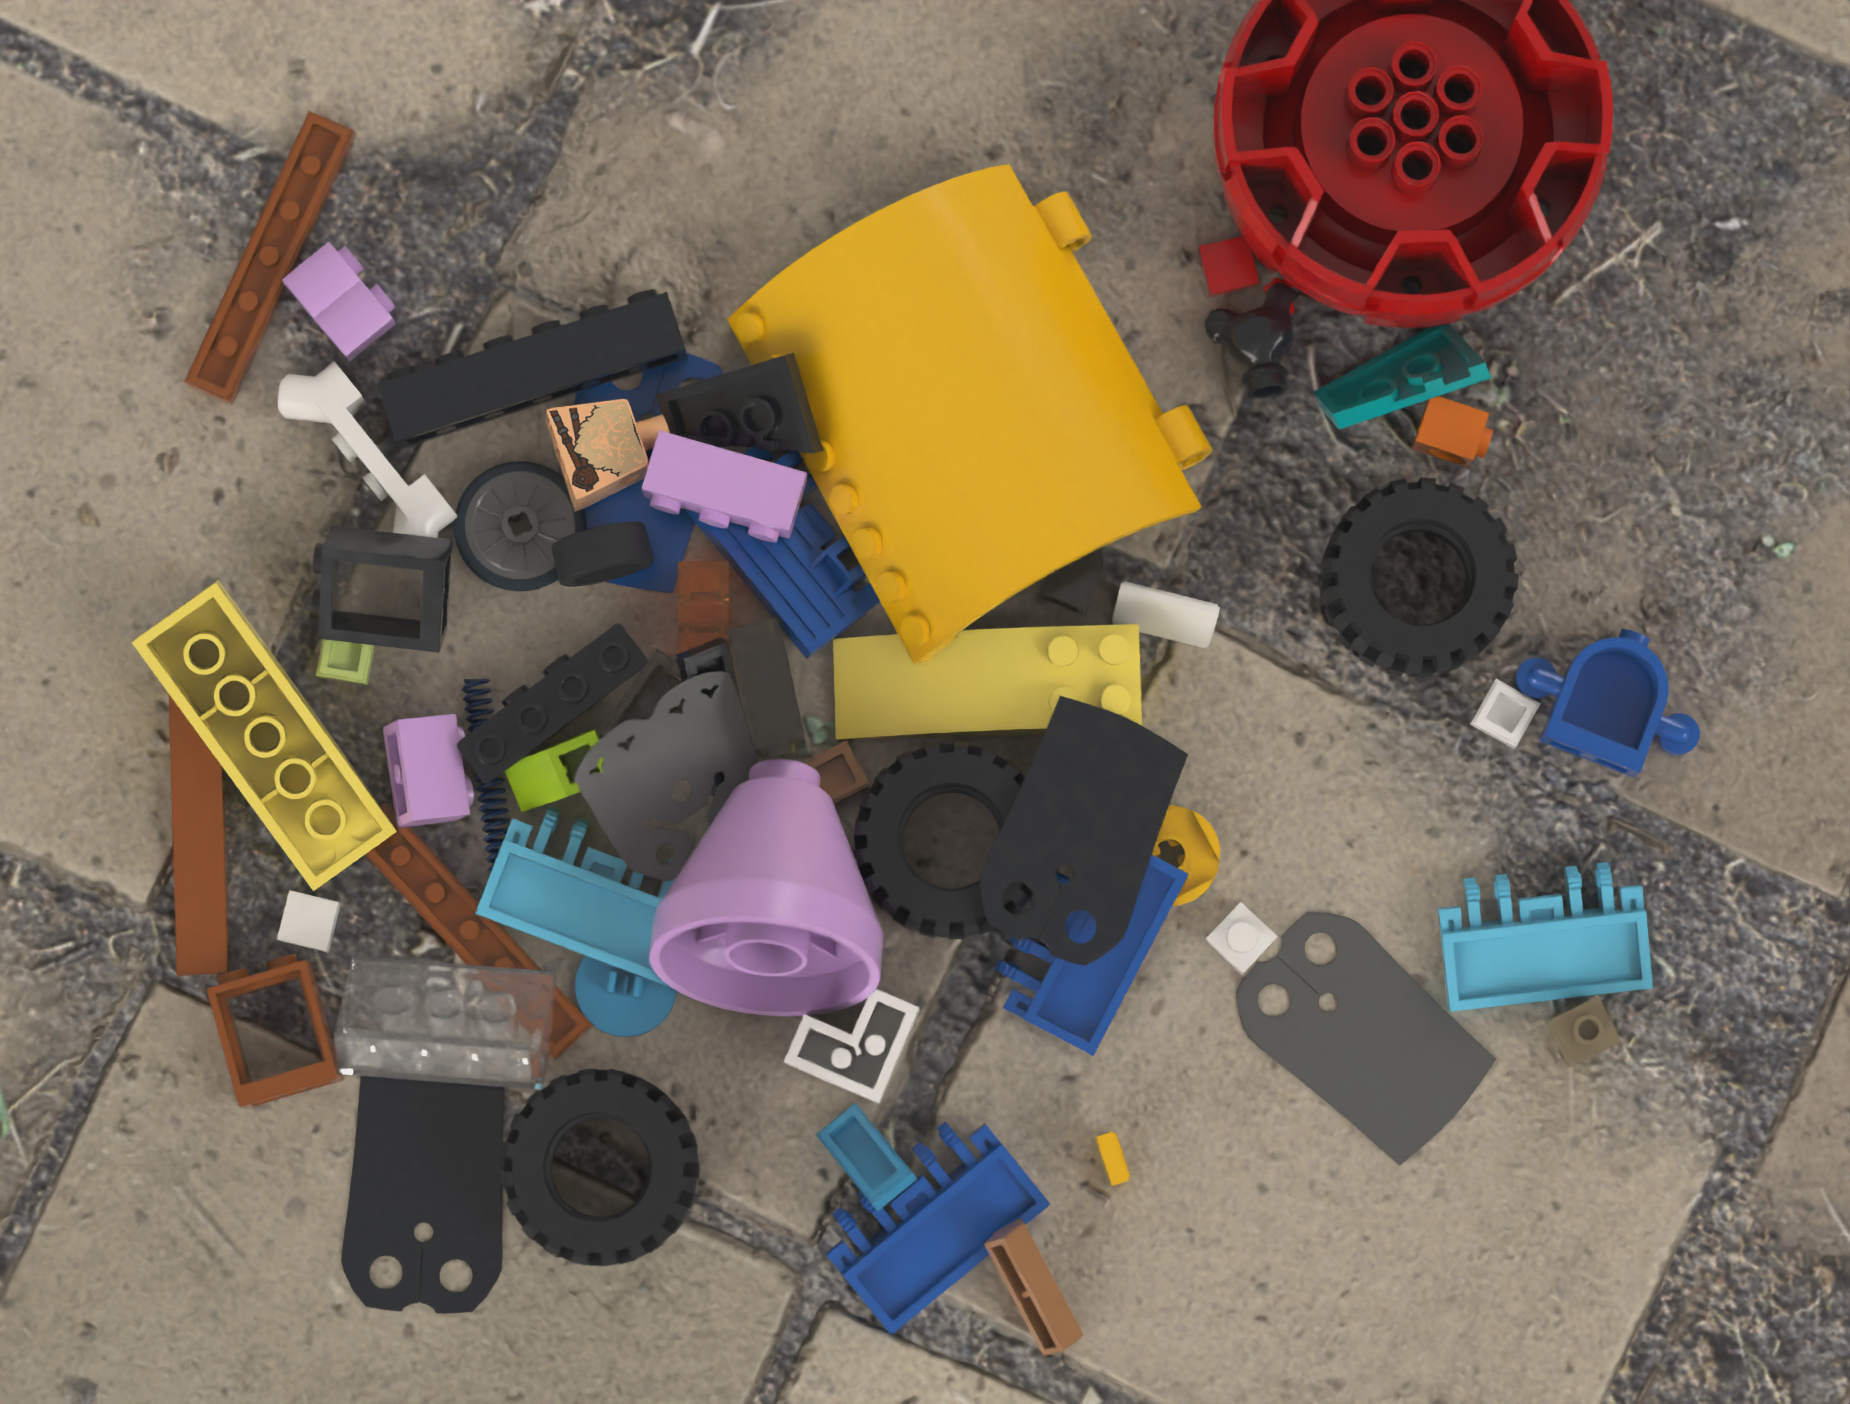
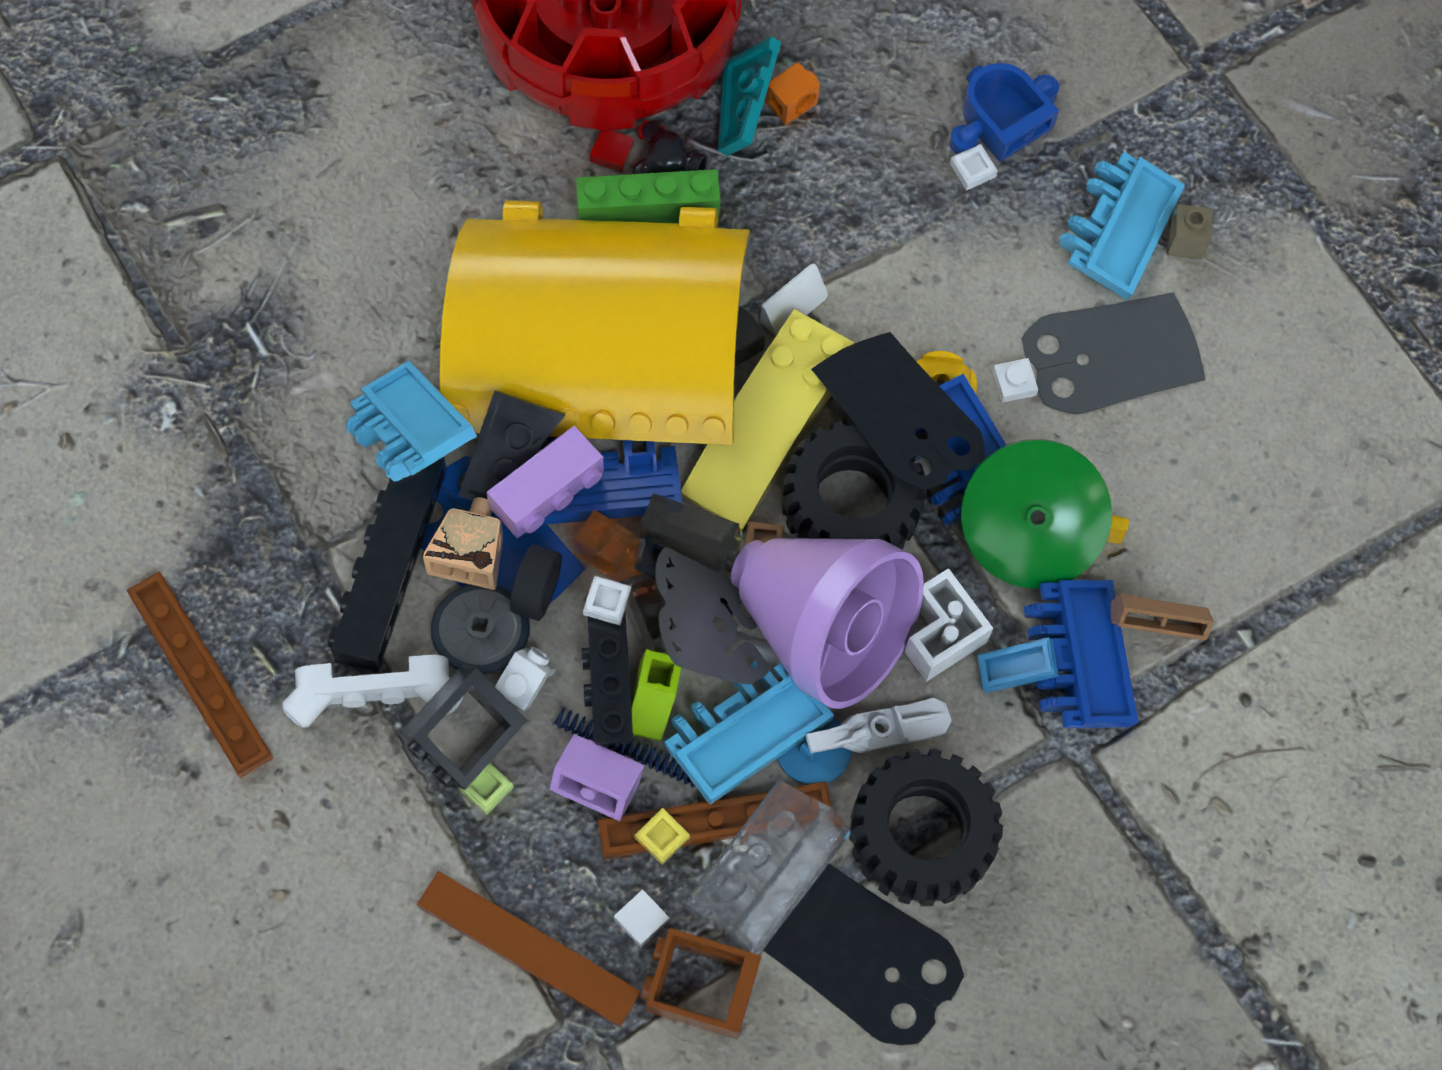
camera: 65 degrees left, 15 degrees down
light yellow slope [131,580,397,891] -> none
lavender brick [282,242,396,362] -> none
black tyre [1319,477,1519,678] -> none
none -> medium azure hinge [346,360,477,482]
none -> white bracket [495,647,557,711]
none -> bright green brick [576,169,720,224]
none -> white tile [583,576,631,625]
none -> light yellow tile [635,808,690,865]
none -> white piece [805,697,952,753]
none -> green dish [961,439,1112,588]

